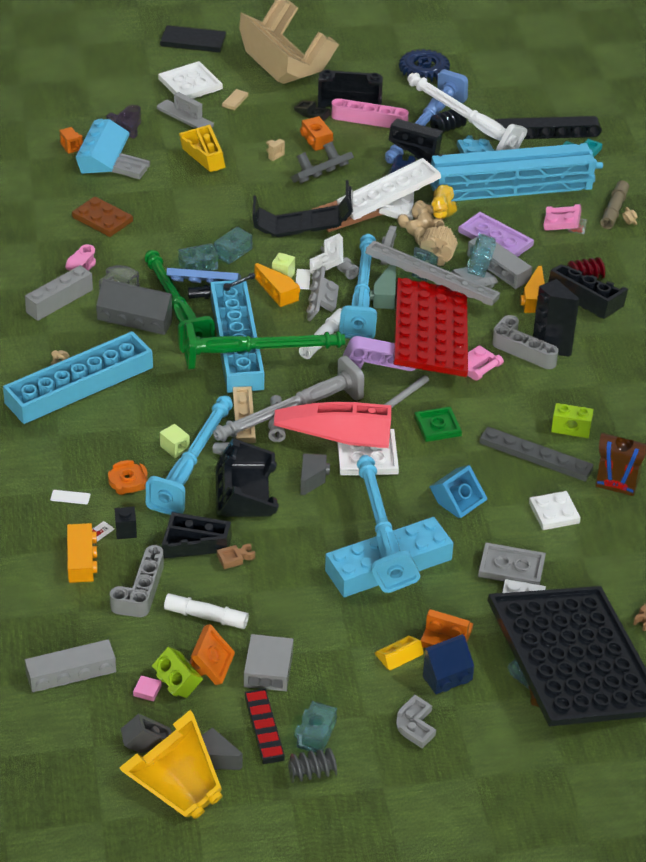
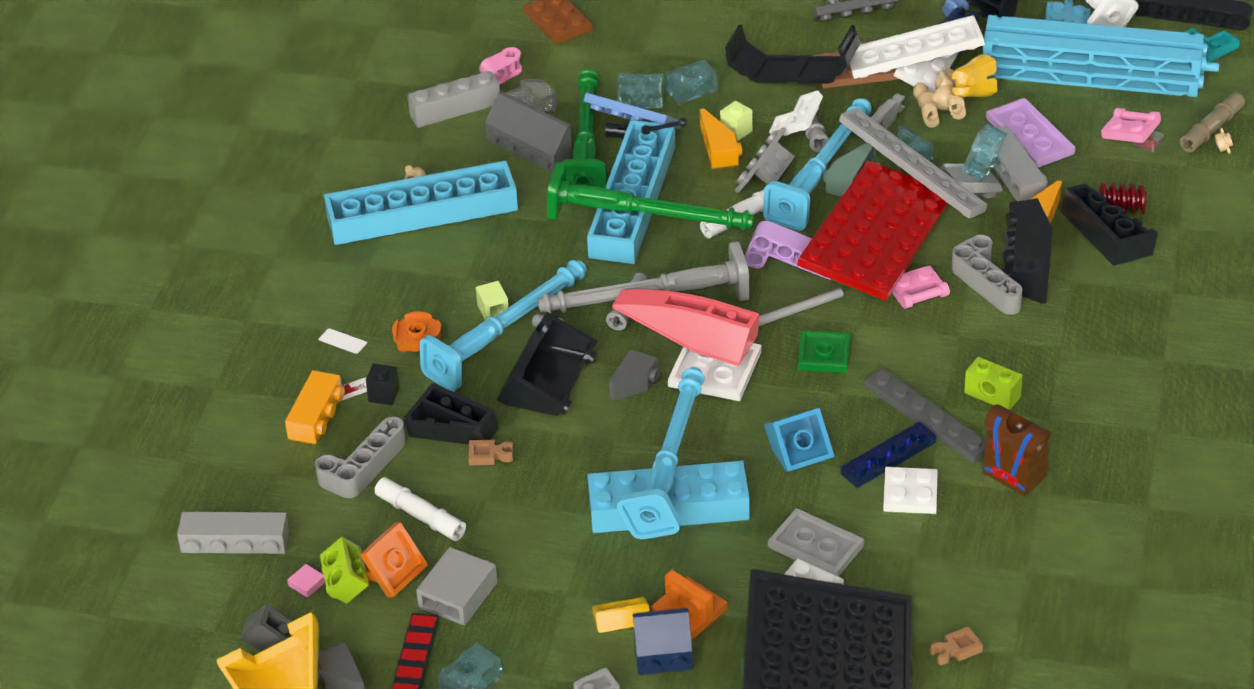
camera: 25 degrees right, 0 degrees up
tan plate [233,386,256,443] -> none
white sticker [296,269,311,289] -> none
tan brick [419,225,458,266] -> none
none -> clear blue plate [841,422,936,488]

